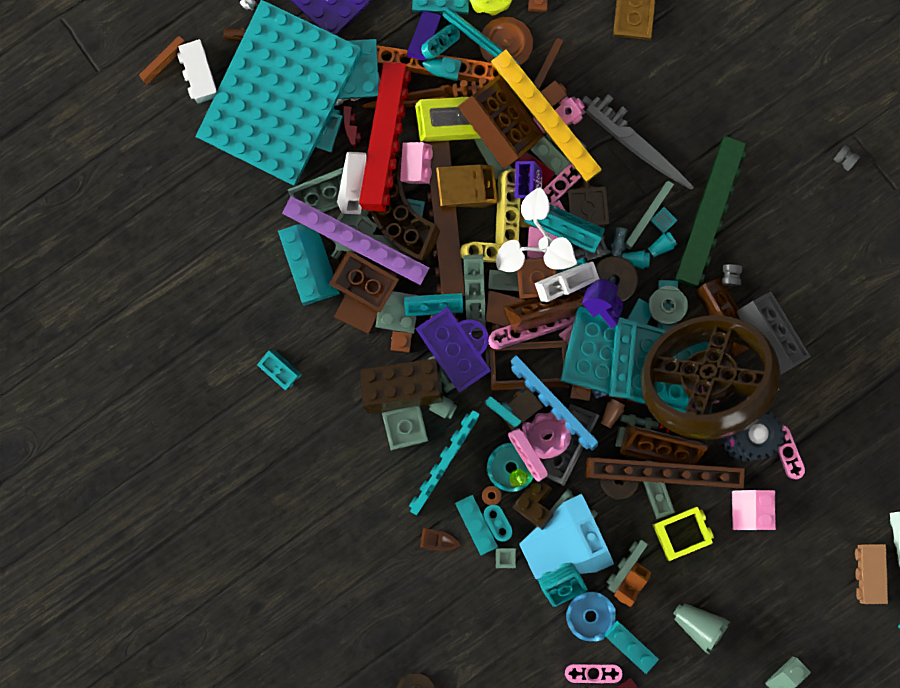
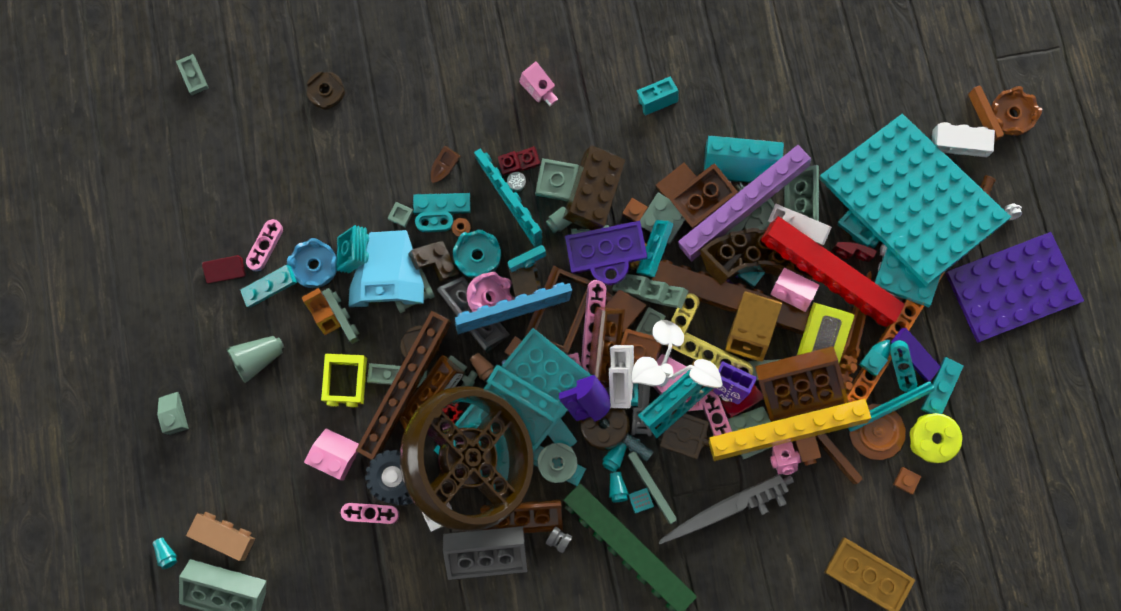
camera: 115 degrees right, 5 degrees down
bright pink beam [508,428,548,481] -> none
clear neon green plate [509,469,528,487] -> none
none -> dark red slope [498,146,541,175]
none -> light grey tile [507,172,526,192]
none -> bright pink torso [519,62,558,106]
none -> dark orange plate [991,86,1042,136]

